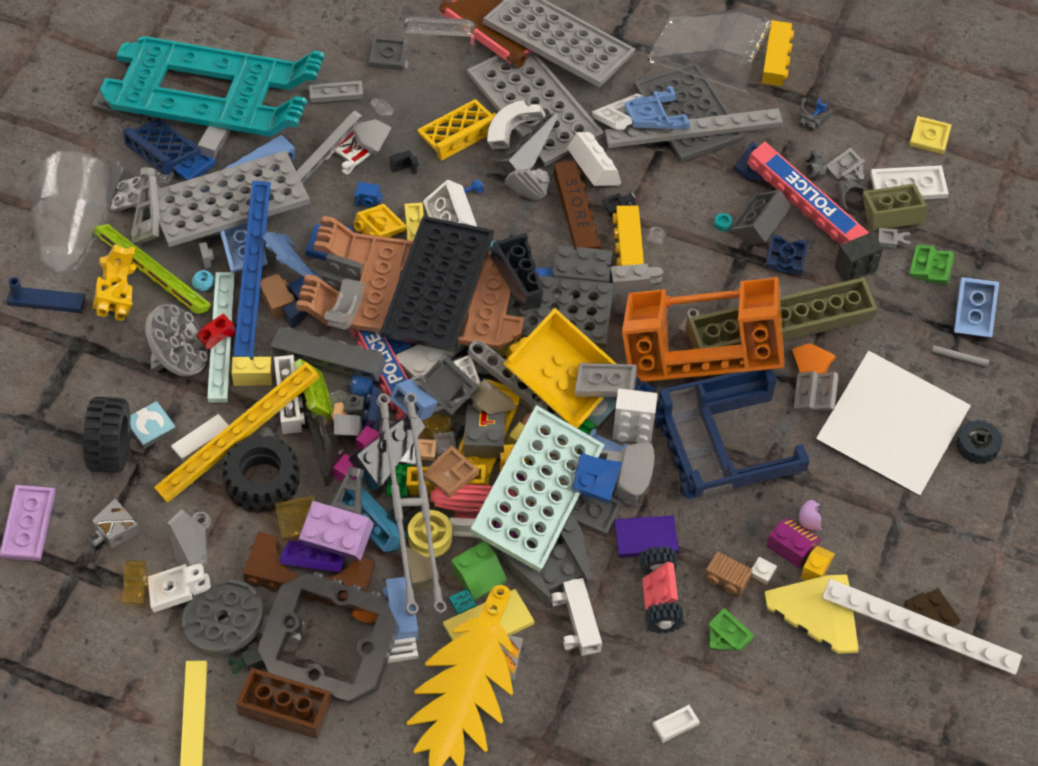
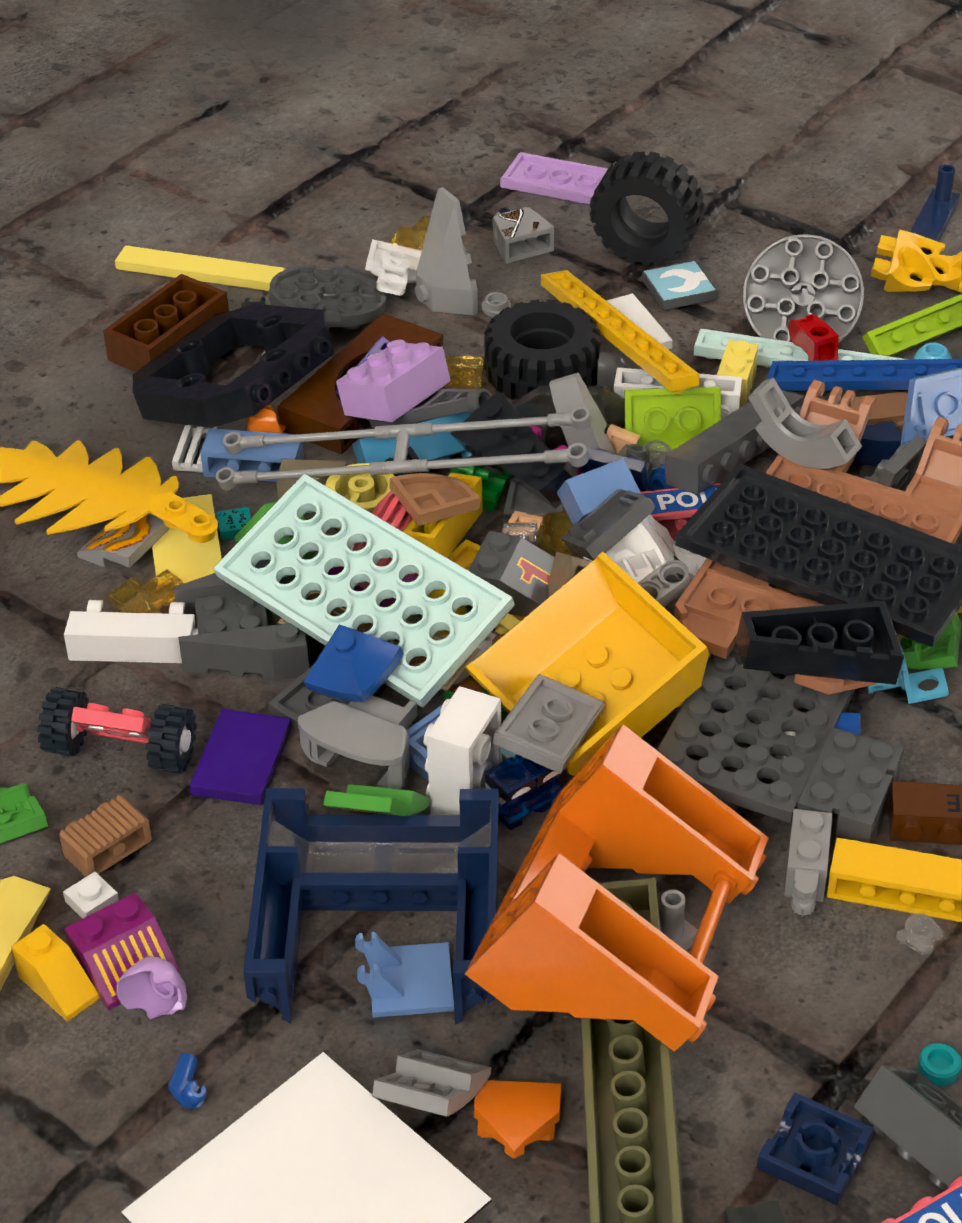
camera: 110 degrees right, 15 degrees down
none -> clear yellow brick [105,569,184,613]
none -> blue arm [168,1053,207,1109]
none -> bright green slope [323,784,431,816]
none -> medium blue plate [355,932,454,1018]

